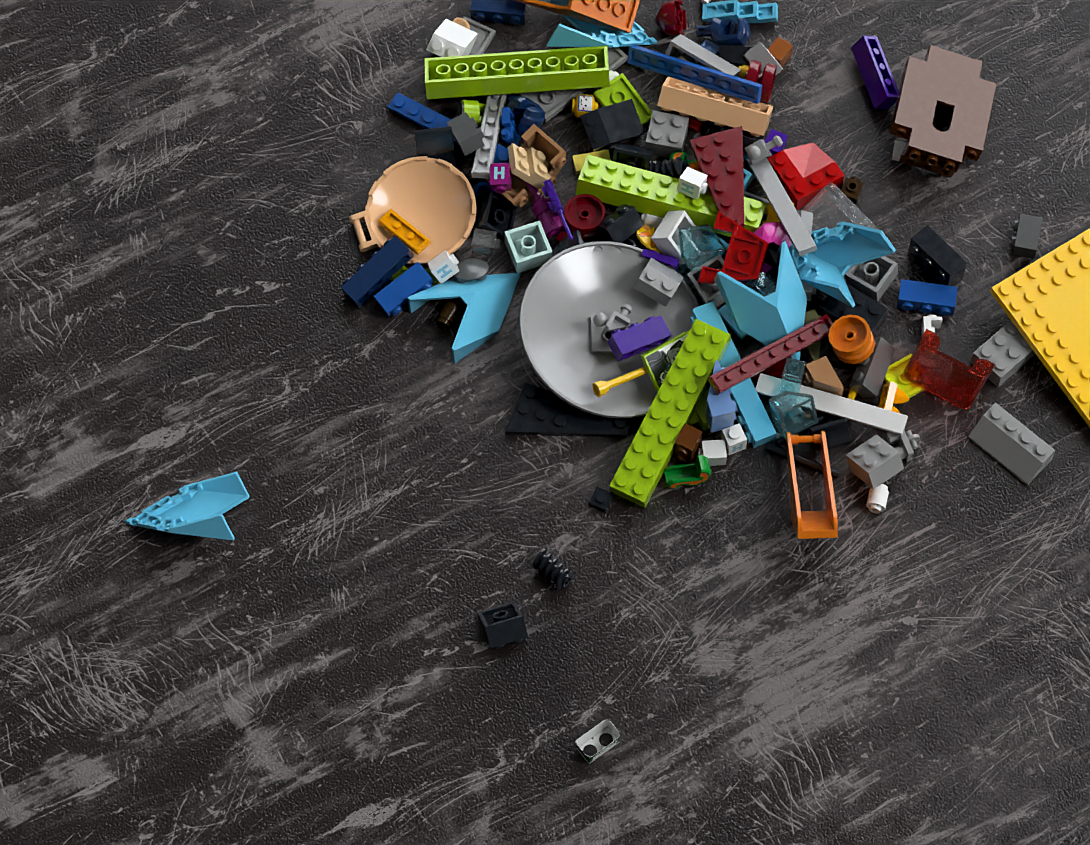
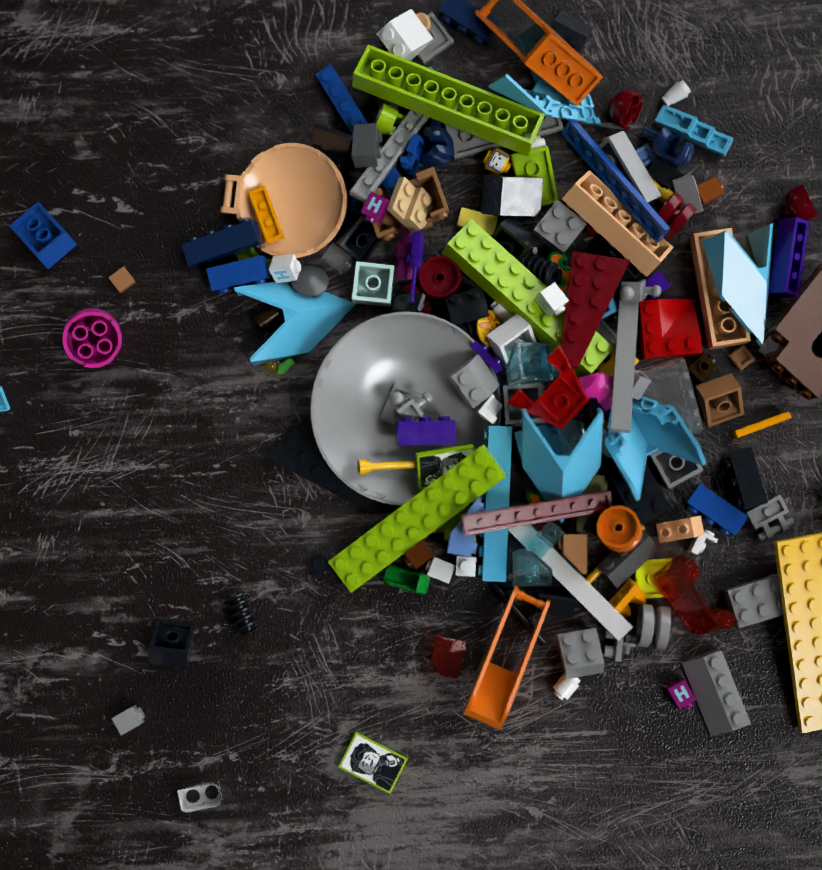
camera: 25 degrees right, 20 degrees up
none -> blue slope [10,202,77,269]
none -> dark pink cylinder [63,308,122,368]
none -> medium nougat tile [108,266,136,293]
none -> light grey brick [112,705,145,735]
none -> arm [266,357,295,375]
none -> tile [338,732,408,794]
none -> clear red piece [430,634,467,679]
none -> white panel [474,394,503,424]
none -> light grey wheel [636,604,671,649]
none -> light nougat brick [656,516,705,543]
none -> magenta brick [665,678,696,710]
none -> light nougat brick [690,228,751,350]
none -> medium nougat slope [696,373,744,427]
none -> windscreen [702,224,773,347]
none -> medium nougat tile [728,344,755,371]
none -> light orange tile [732,411,792,439]
none -> light grey plate [745,495,795,541]
none -> dark red cylinder [783,184,818,221]

